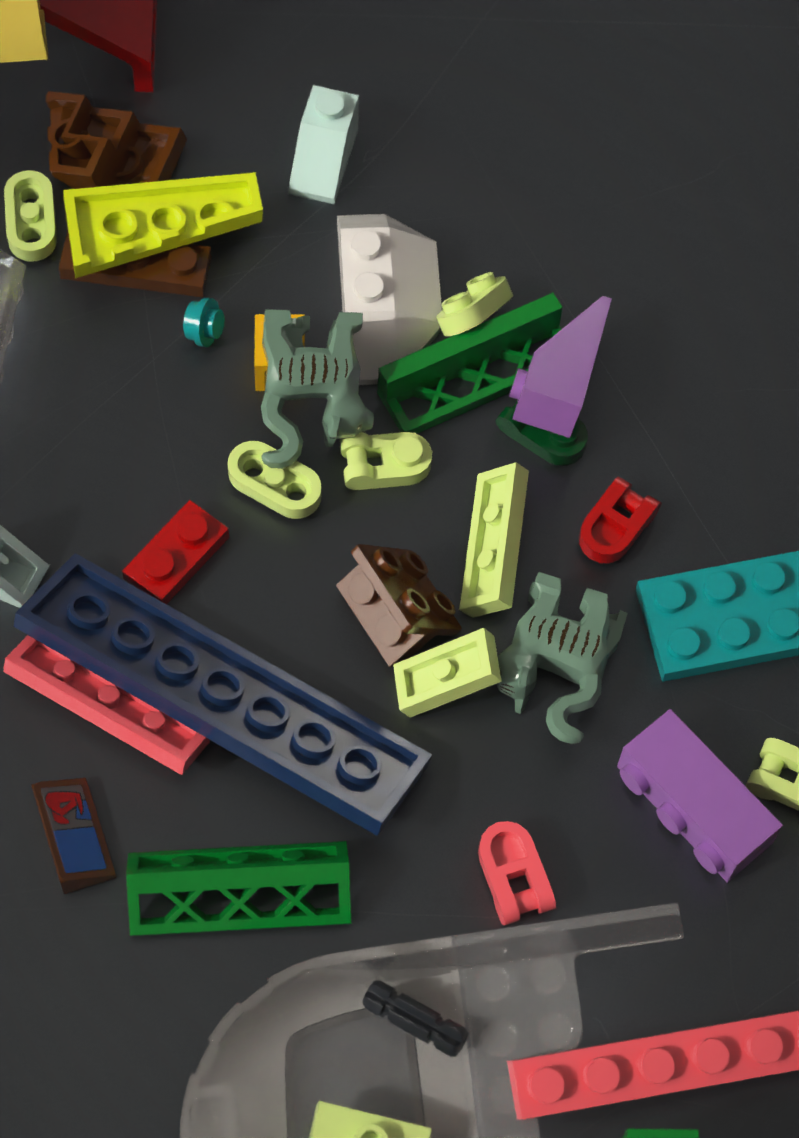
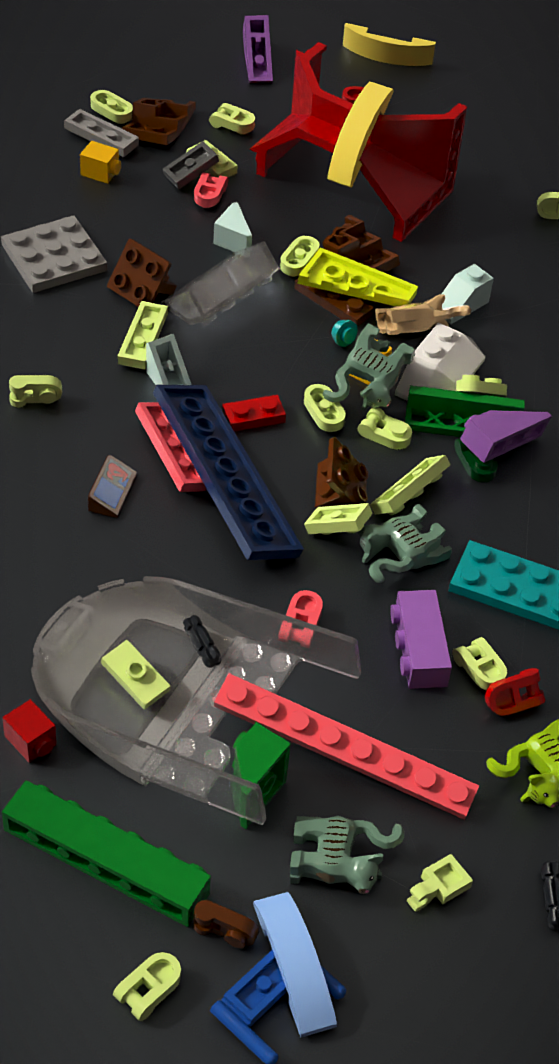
camera: 35 degrees right, 15 degrees down
green fence [126,841,351,936] -> none
red plate [579,476,662,563] -> none
none -> tan animal [375,294,471,335]

